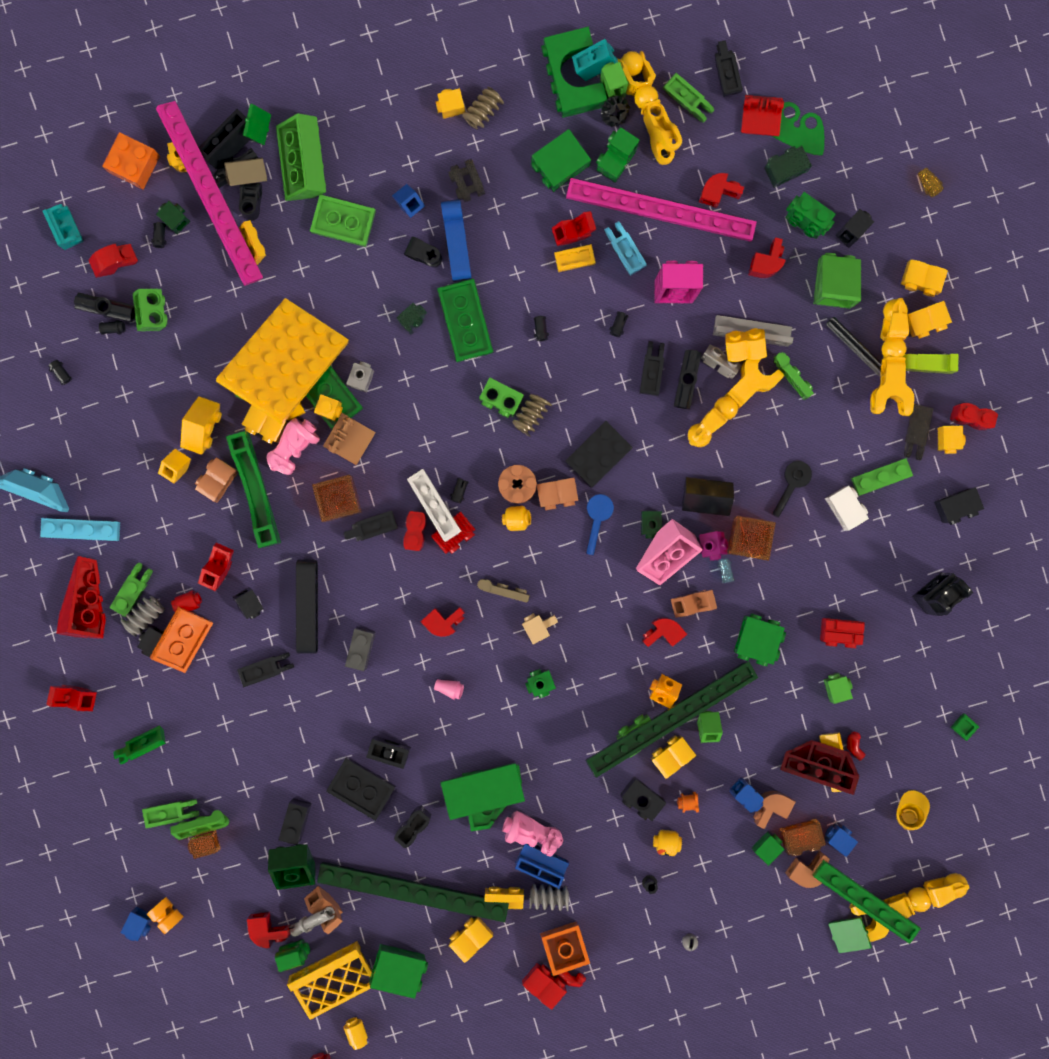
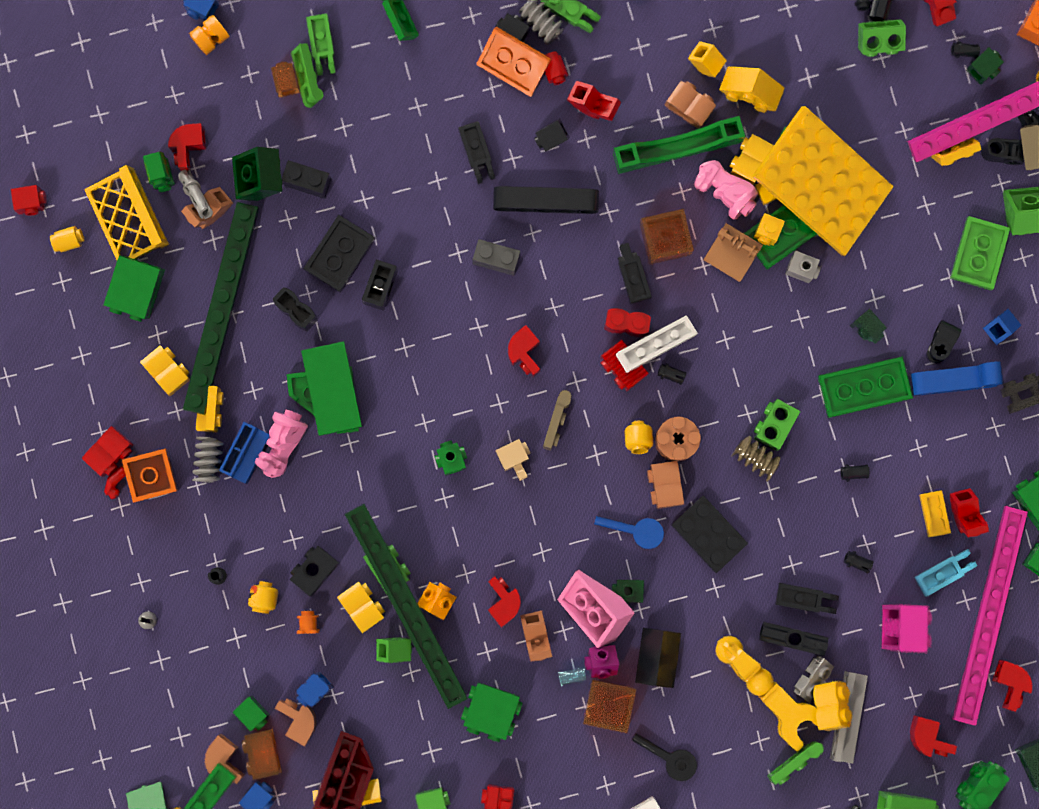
camera: 90 degrees right, 5 degrees down
bright pink cone [434,679,464,700] -> none

